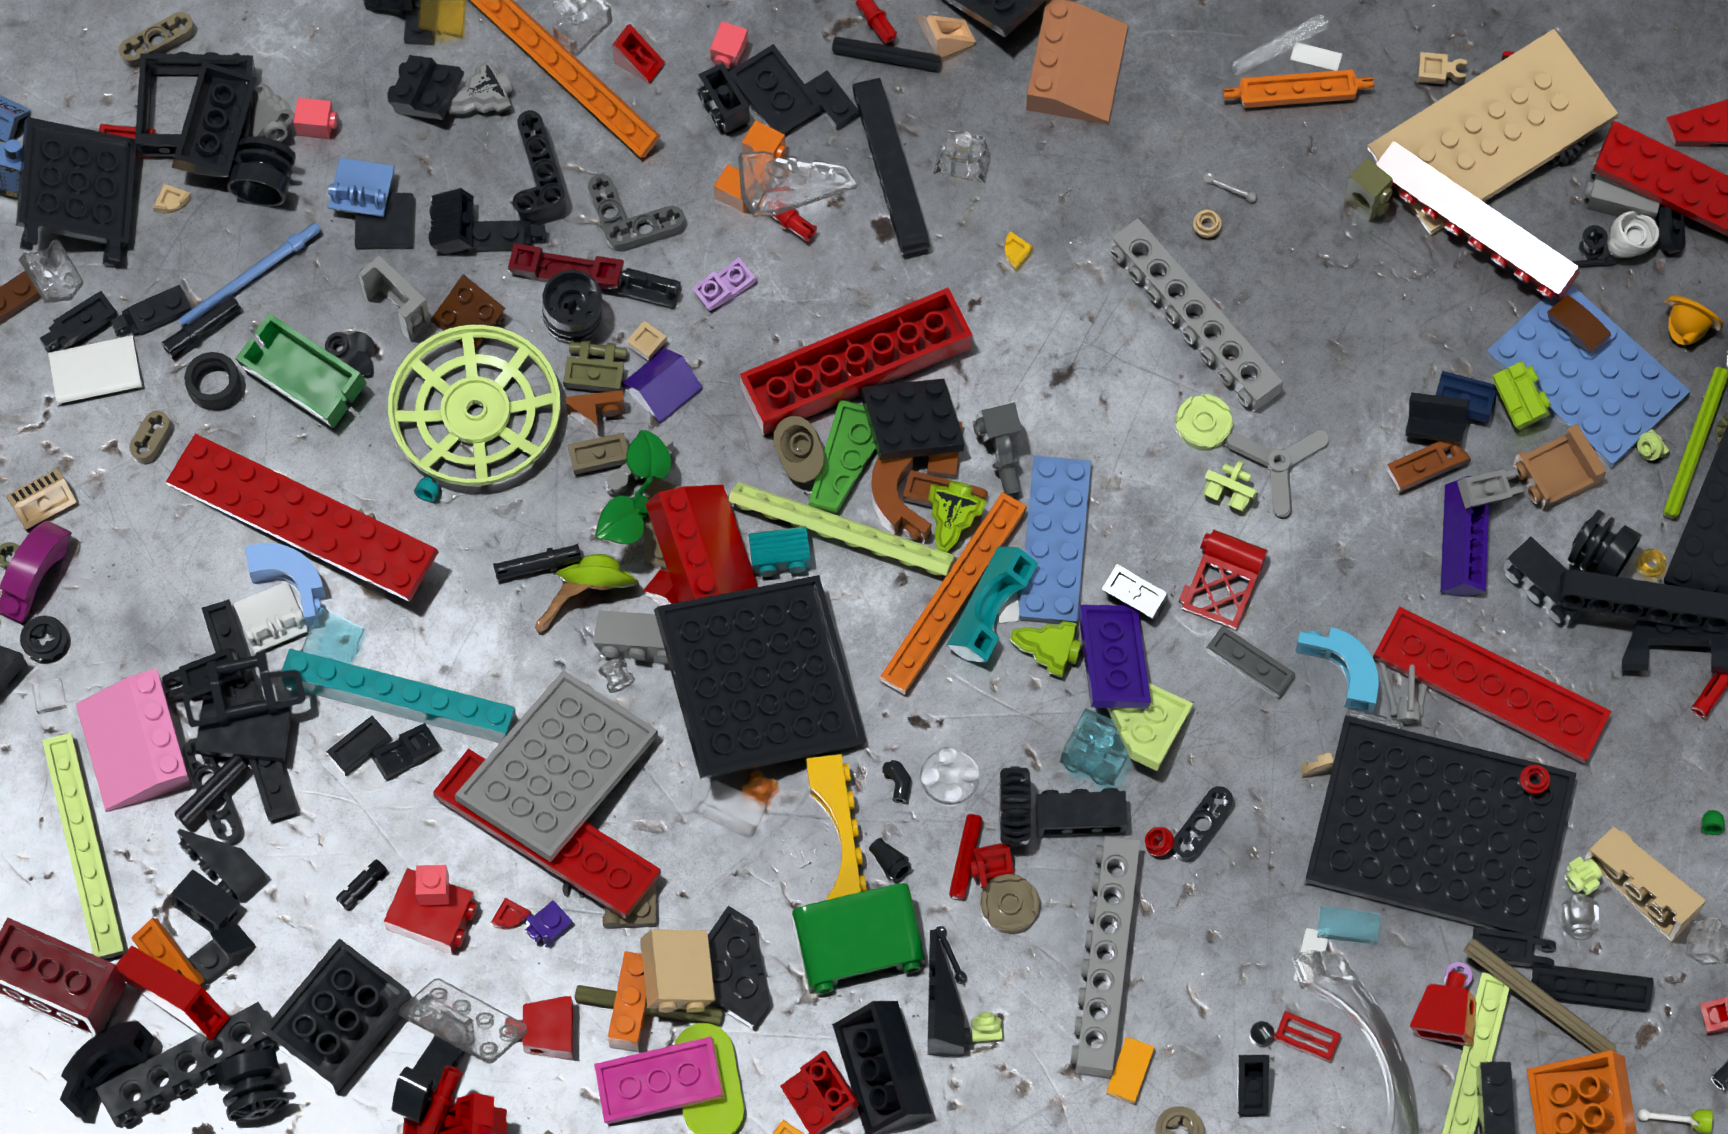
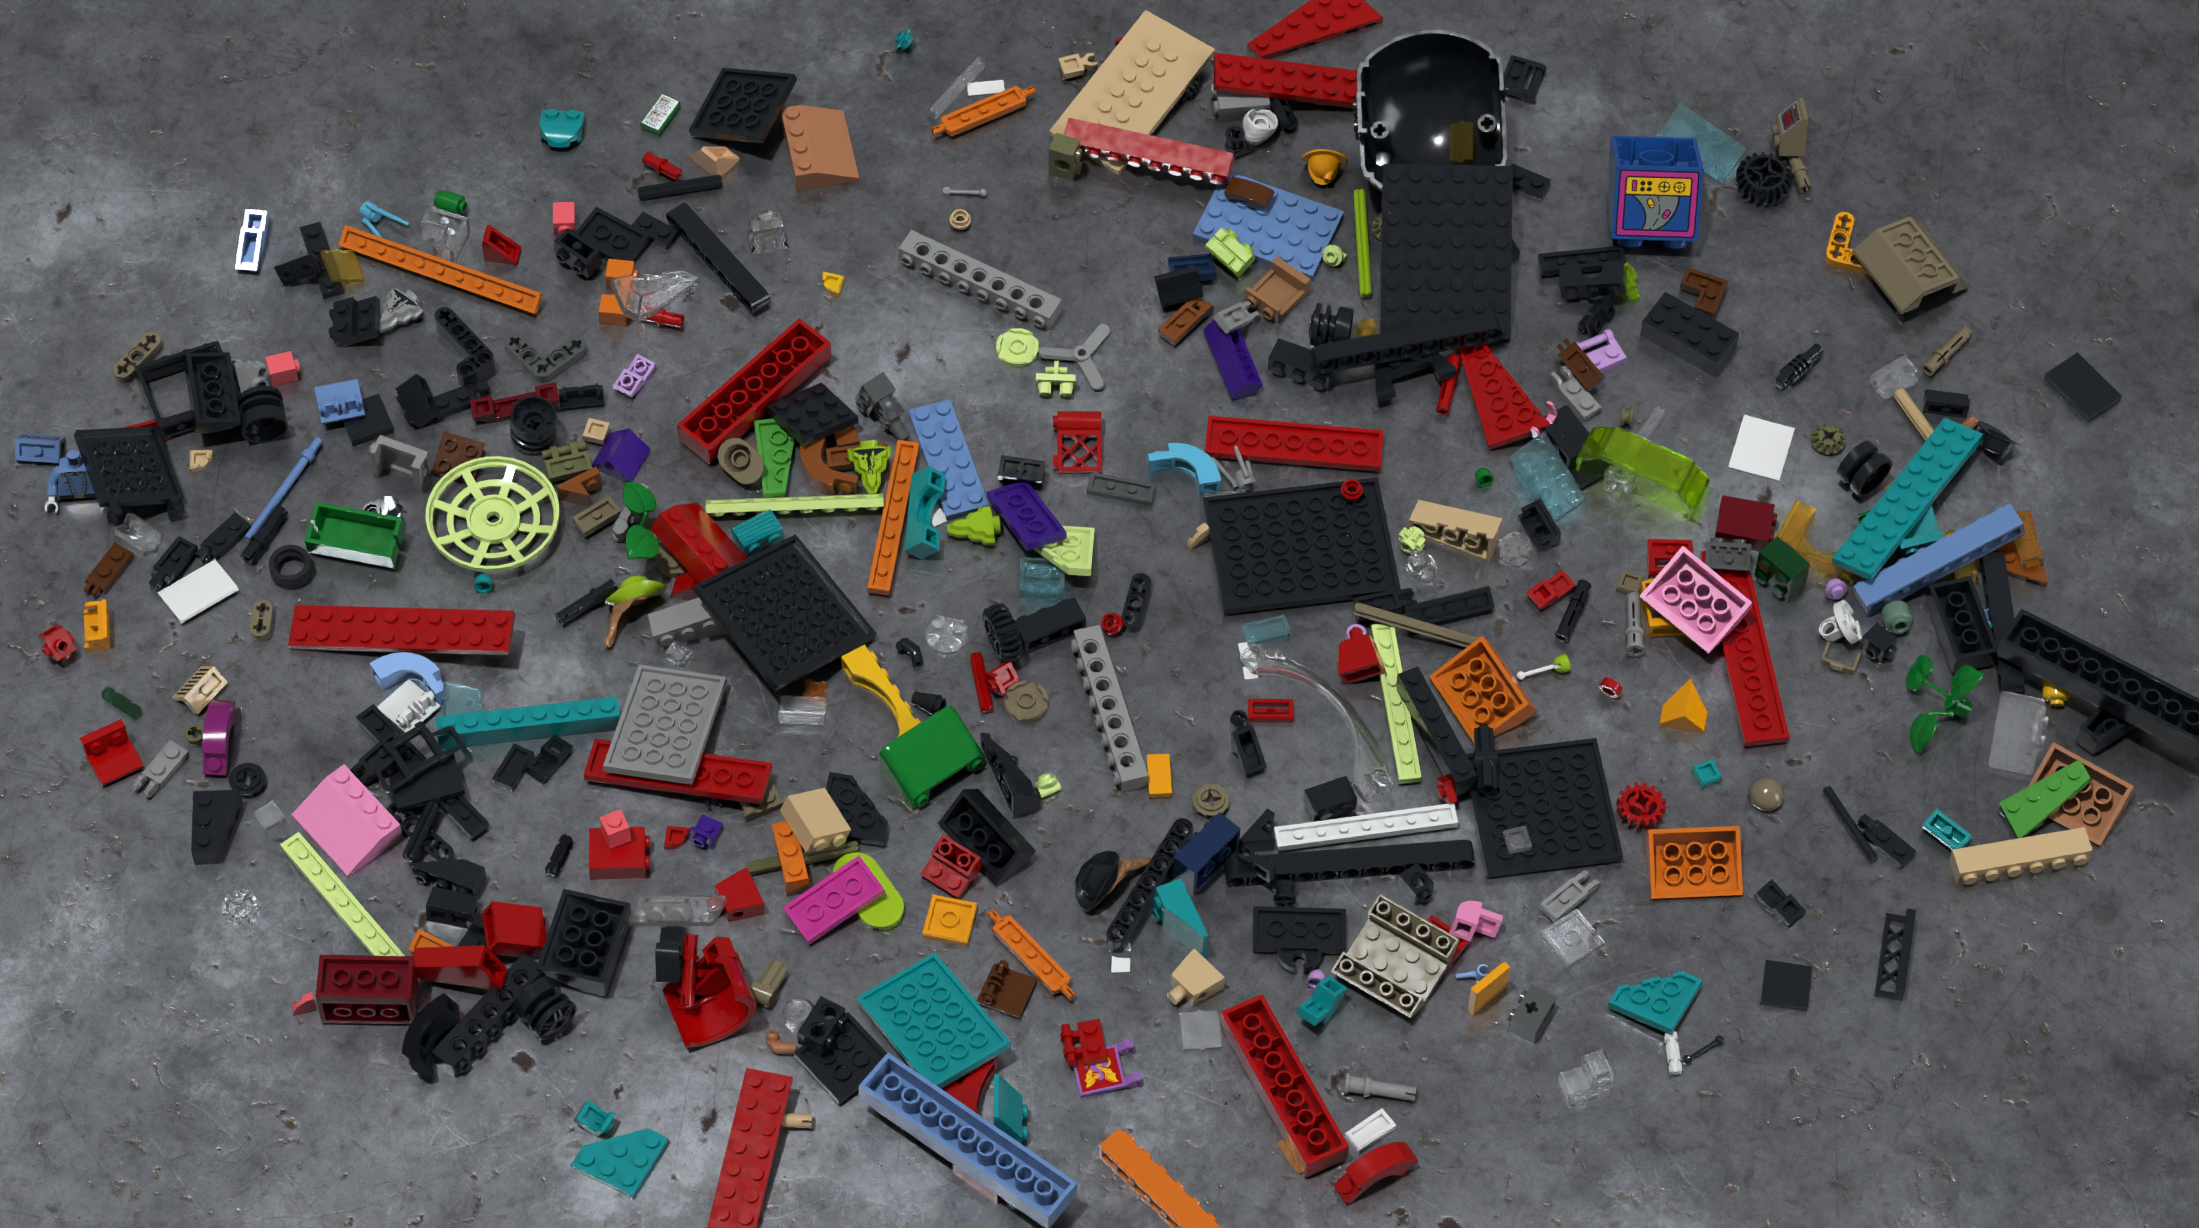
camera: 25 degrees left, 10 degrees down
none -> red brick [482,901,547,959]

